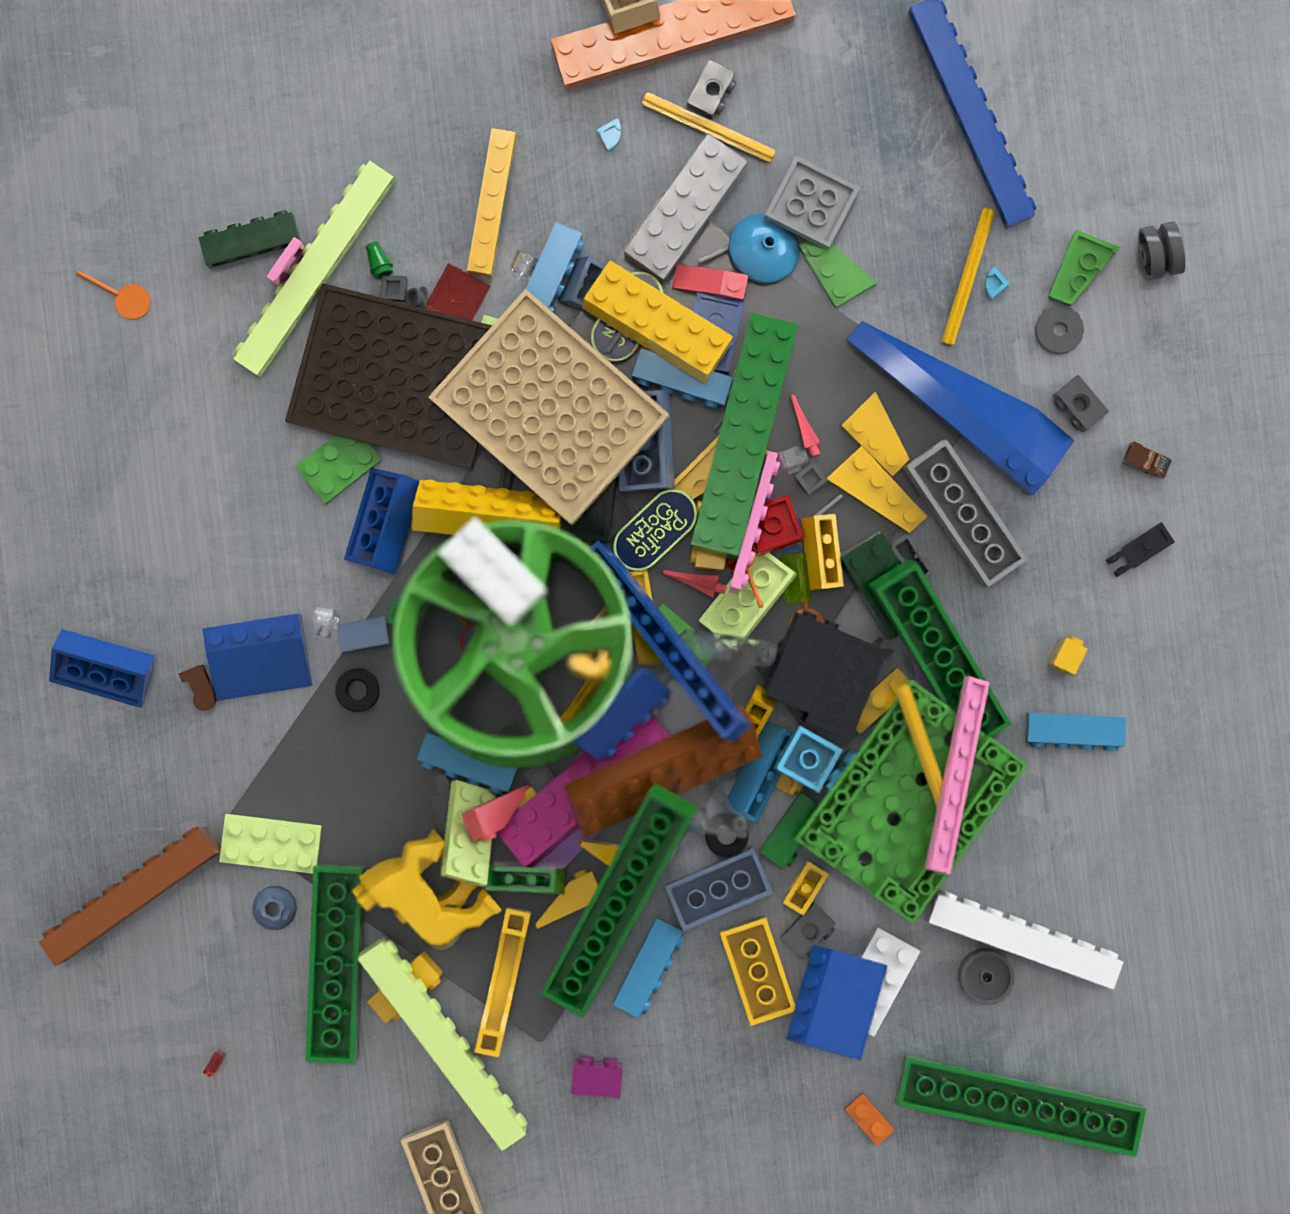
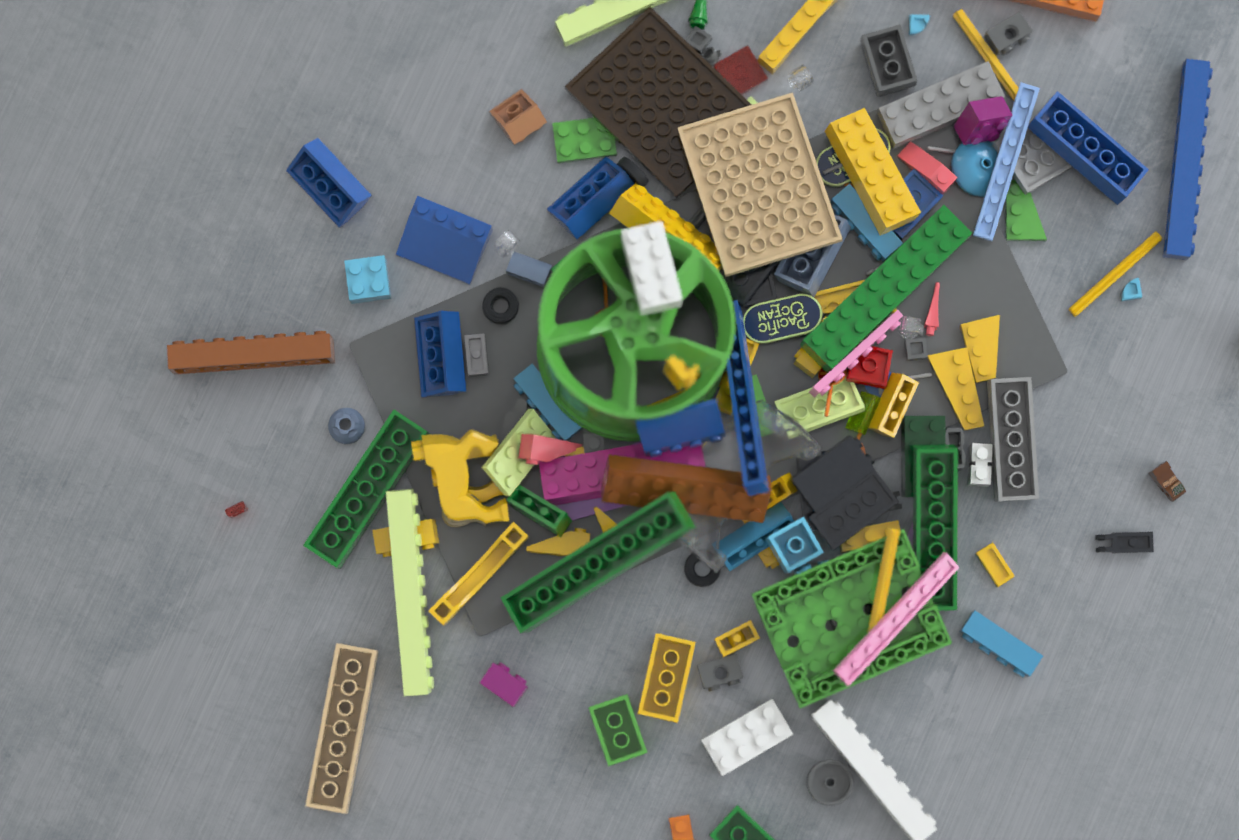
camera: 30 degrees right, 5 degrees down
reddish brown leg [179,665,217,711] -> none
yellowish green plate [219,814,323,874] -> none
dark azure brick [526,222,585,313] -> none
sand blue brick [559,256,606,311] -> none
dark azure brick [613,917,685,1018] -> none
coral piece [663,570,727,598] -> none
sand blue brick [664,847,773,931] -> none
green brick [759,792,819,868] -> none
blue slope [786,945,888,1060] -> none
blue wedge [846,321,1075,496] -> none
dark grey tile [1035,305,1084,354] -> none
yellow brick [1047,636,1088,675] -> none
bright green wing [1048,229,1121,306] -> none
dark grey brick [1053,375,1109,432] -> none
none -> medium azure brick [344,255,391,304]
none -> blue slope [414,311,466,398]
none -> flat silver plate [464,333,488,376]
none -> nougat slope [489,89,547,145]
none -> bright green brick [588,694,647,766]
none -> black tyre [617,156,649,187]
none -> dark grey brick [860,24,918,97]
none -> magenta brick [954,96,1013,145]
none -> white piece [968,443,993,487]
none -> light blue tile [973,82,1040,242]
none -> yellow tile [975,542,1015,588]
none -> blue brick [1028,91,1149,205]

